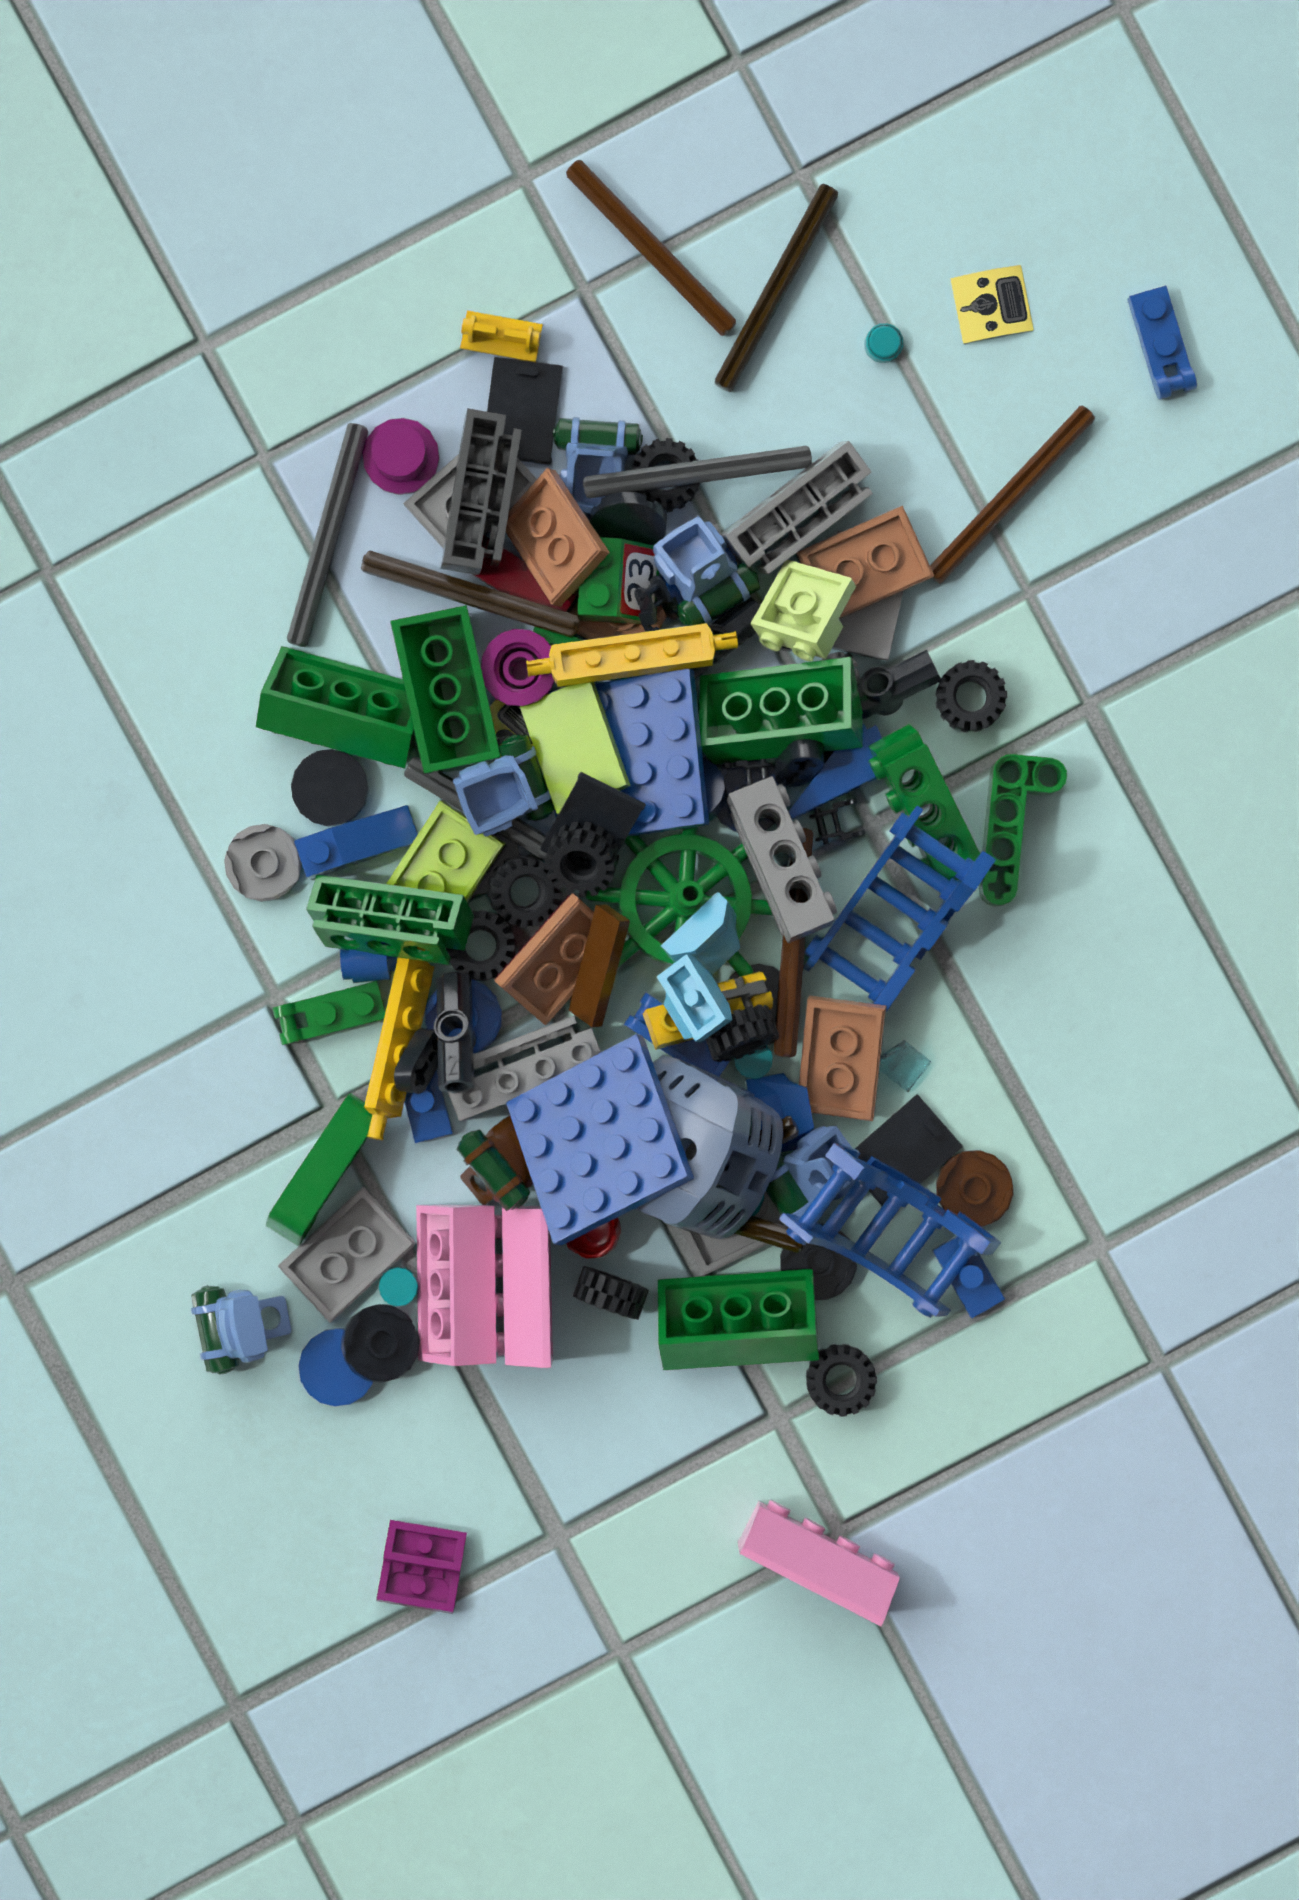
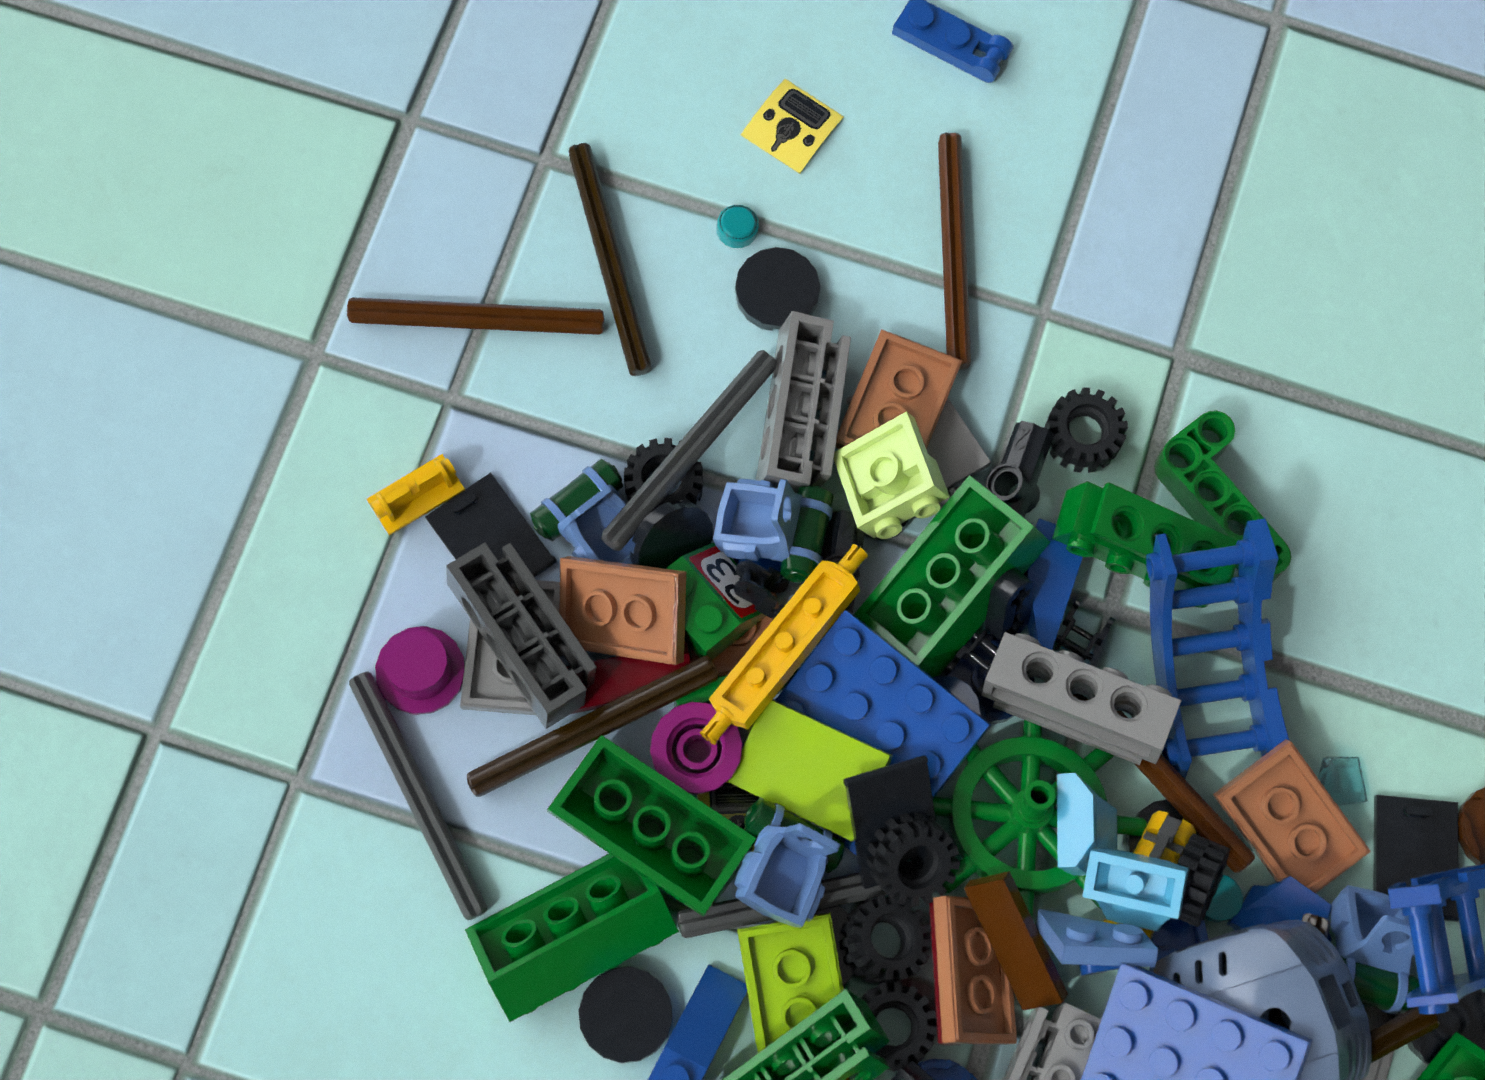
camera: 45 degrees left, 15 degrees down
none -> black tile [735,247,820,331]
none -> medium blue wing [1036,909,1158,967]

